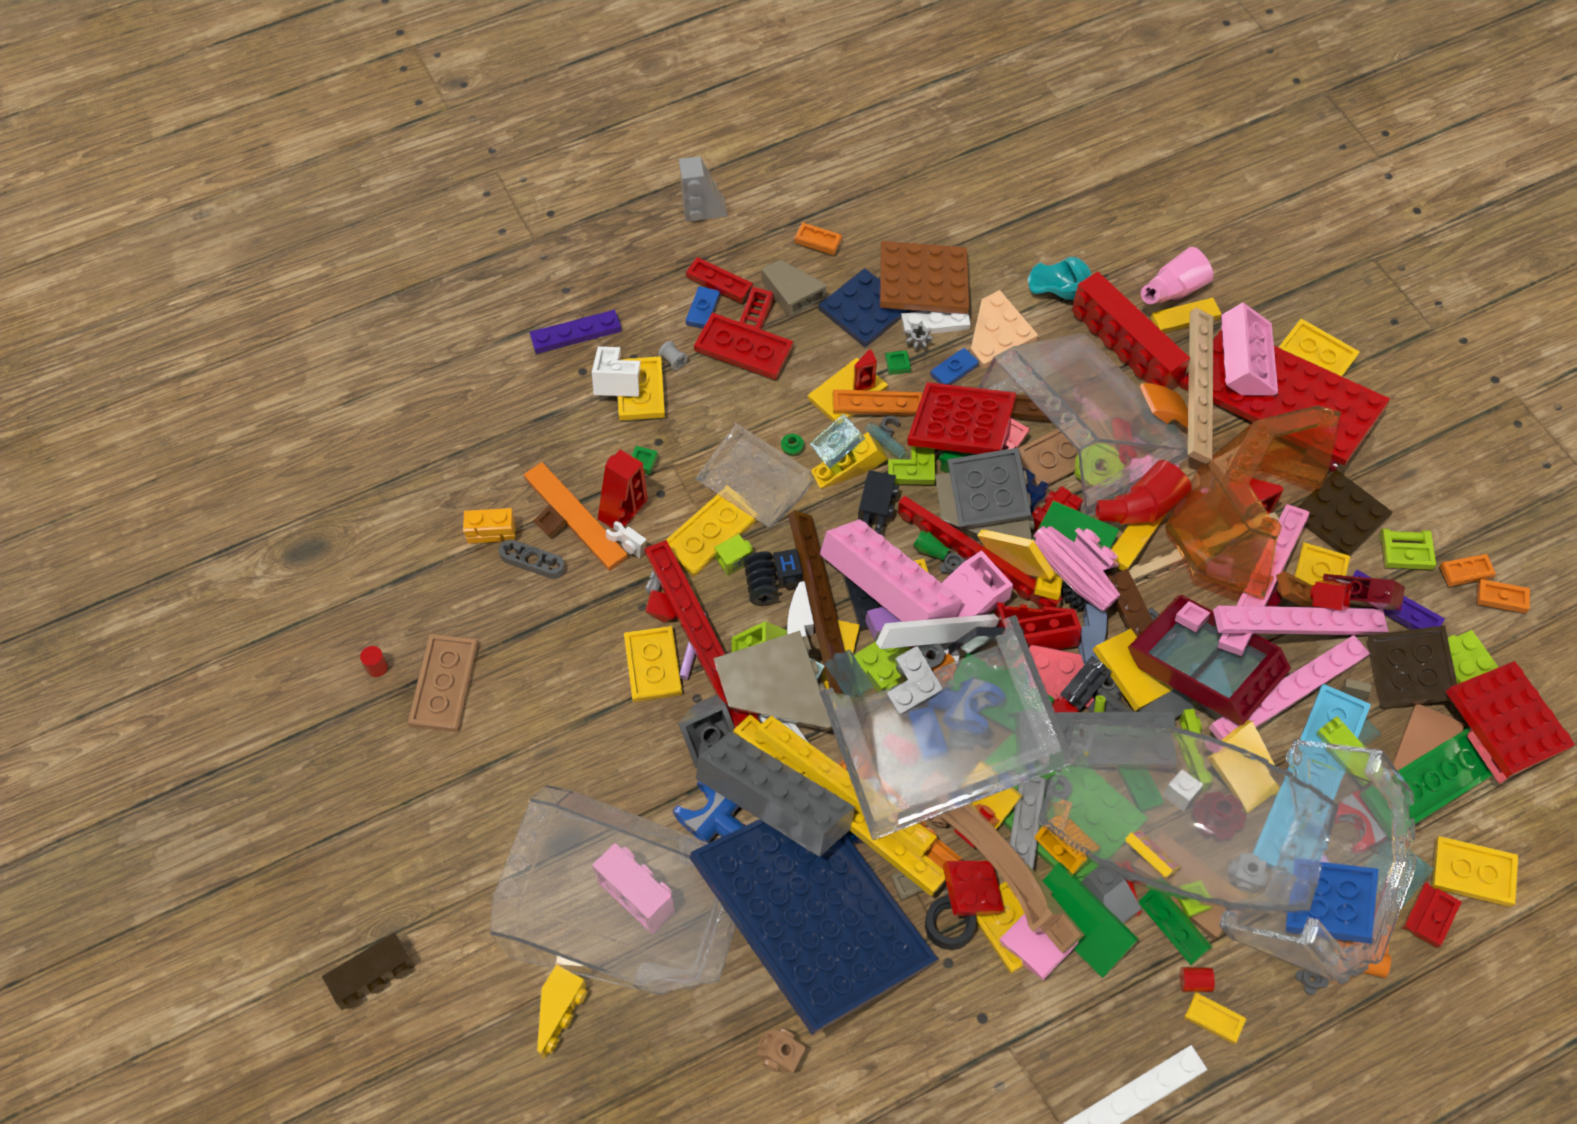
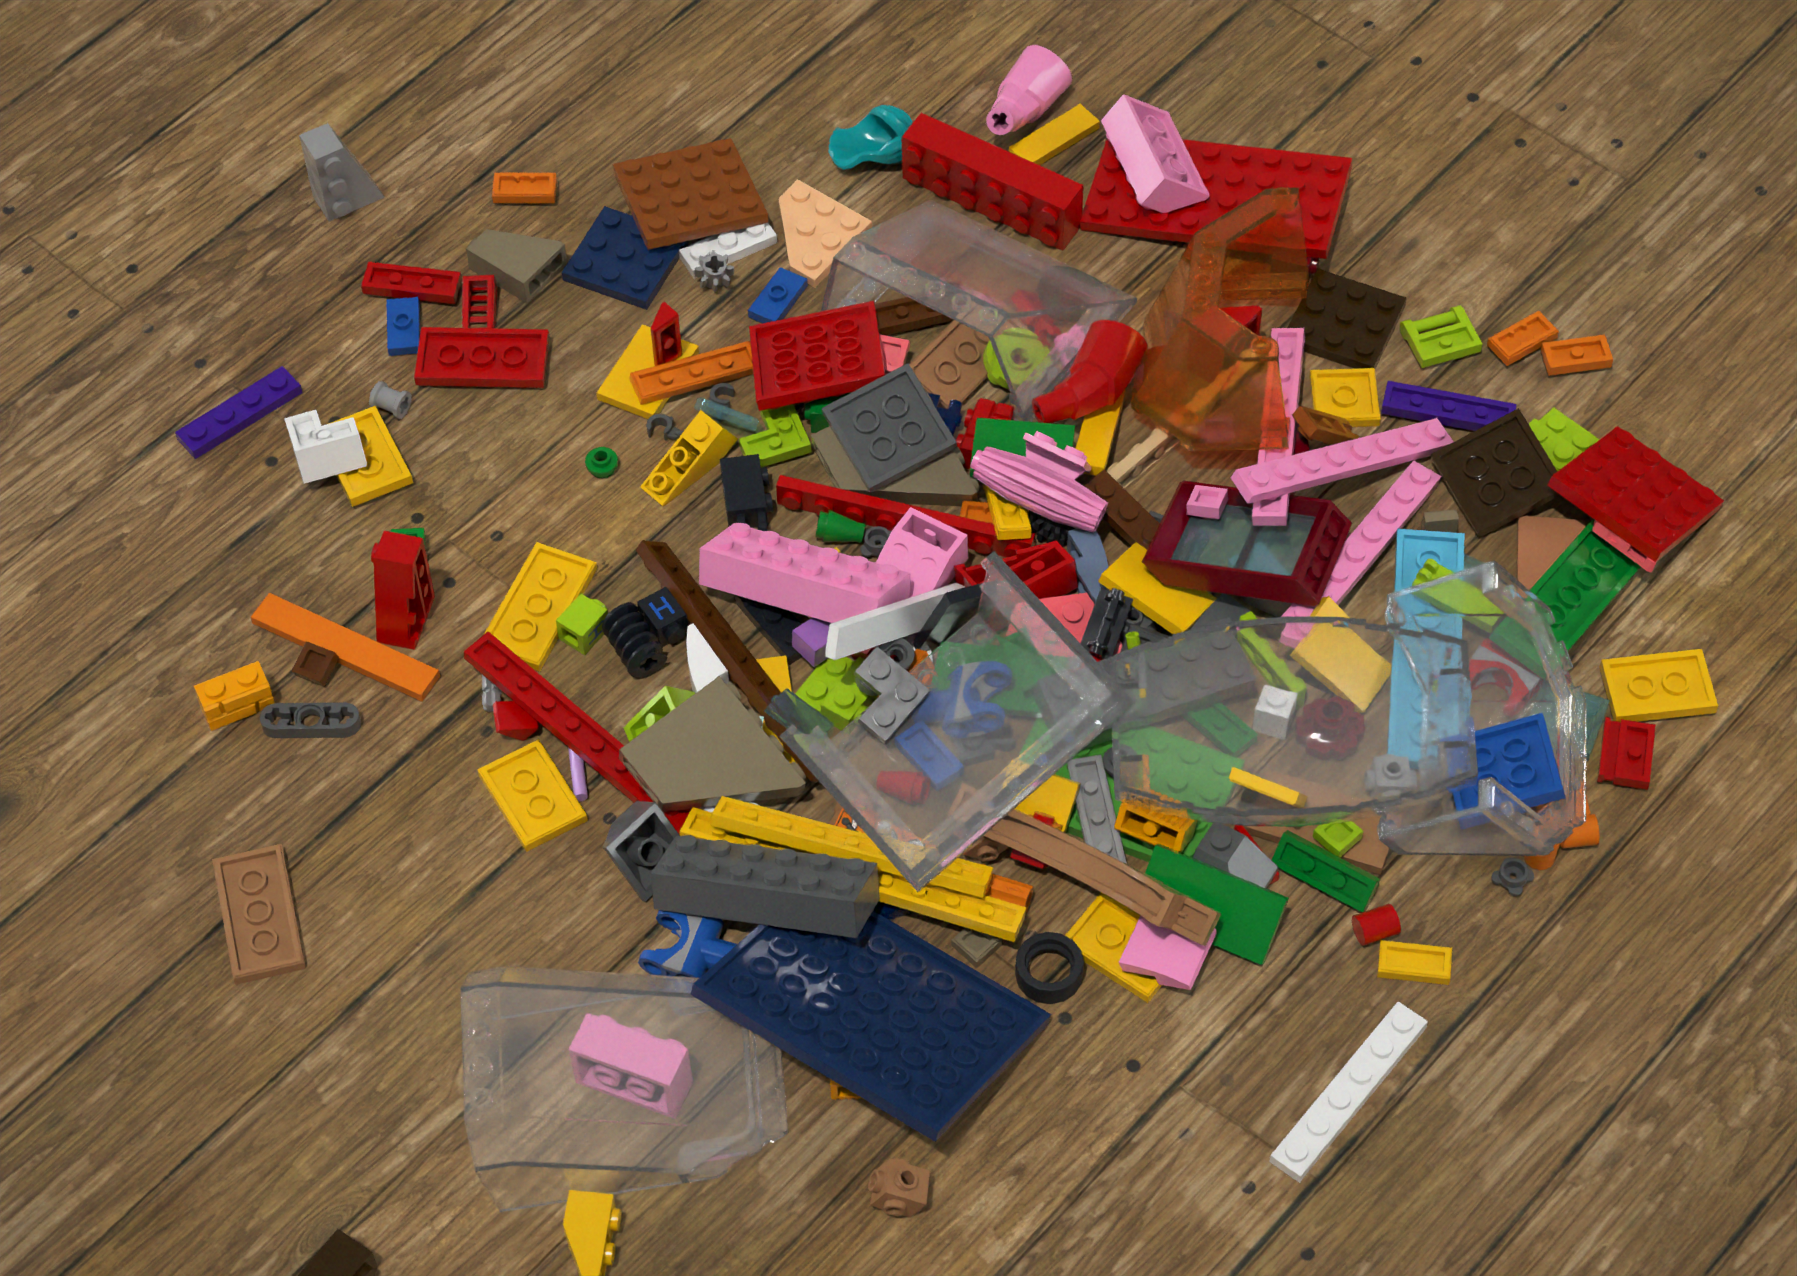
camera: 20 degrees left, 5 degrees down
red piece [360,646,388,677] -> none
white plate [606,521,647,559] -> none
clear slope [695,423,815,529] -> none
clear light blue tile [809,414,865,468] -> none
green tile [885,350,911,375] -> none
red plate [942,861,1004,916] -> none
yellow tile [977,529,1055,580] -> none
orange slope [1140,383,1188,428] -> none
tan plate [1188,308,1213,464] -> none
yellow plate [1279,319,1360,377] -> none
red brick [1310,580,1352,611] -> none
dark red slope [1323,574,1405,611] -> none

